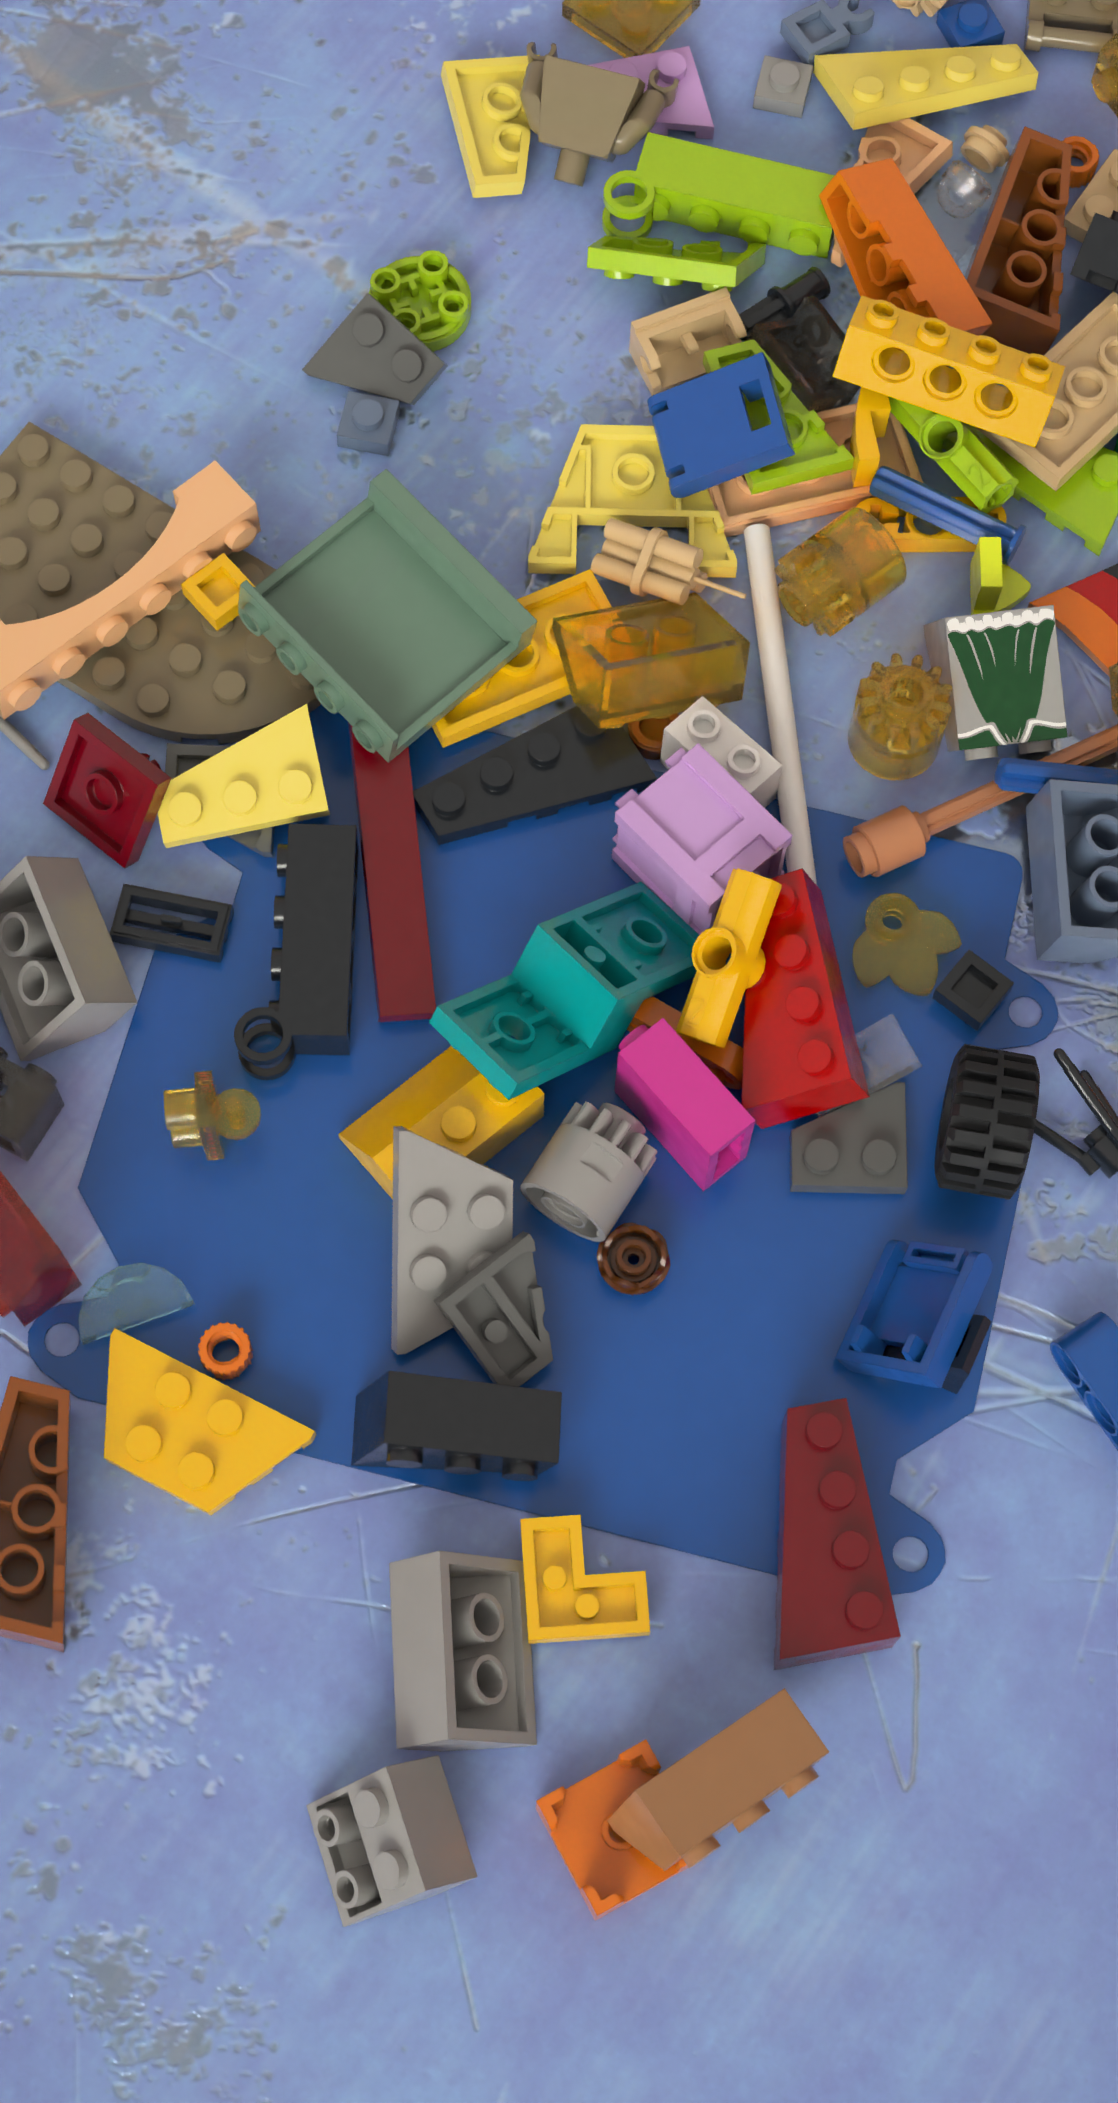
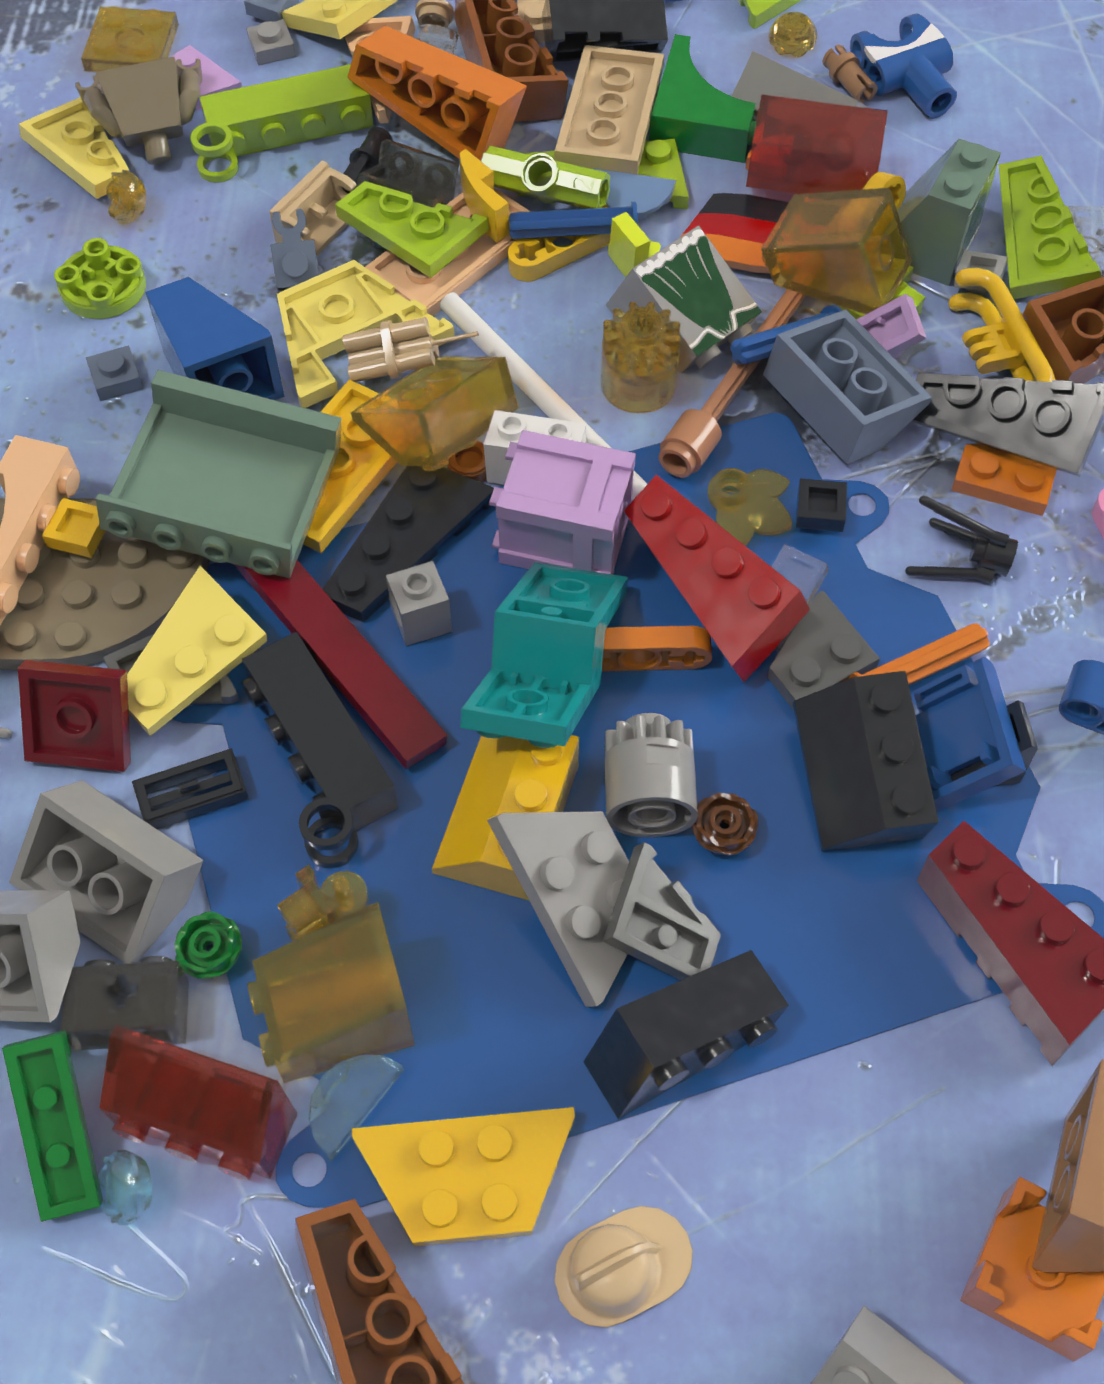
camera: 30 degrees left, 10 degrees down
orange axle [198,1322,253,1380] -> none
dark grey wing [302,293,448,405] -> none
light grey slope [389,1551,537,1752] -> none
yellow plate [520,1515,650,1644] -> none
lime wing [587,236,766,292] -> none
dark pink brick [614,1018,755,1192] -> none
blue container [647,352,795,498] -> none
yellow piece [676,868,782,1049] -> none
clear yellow gear [774,507,907,637] -> none
yellow brick [832,295,1066,448] -> none
black tyre [935,1044,1040,1200] -> none
none -> clear yellow plate [106,169,146,224]
none -> blue slope [145,277,285,400]
none -> green plate [174,911,242,979]
none -> clear yellow slope [247,903,415,1083]
none -> sand blue plate [270,209,319,288]
none -> light grey brick [386,561,452,646]
none -> tan piece [555,1206,693,1328]
none -> medium blue tile [593,168,676,219]
none -> black slope [793,671,939,852]
none -> orange axle [849,623,990,685]

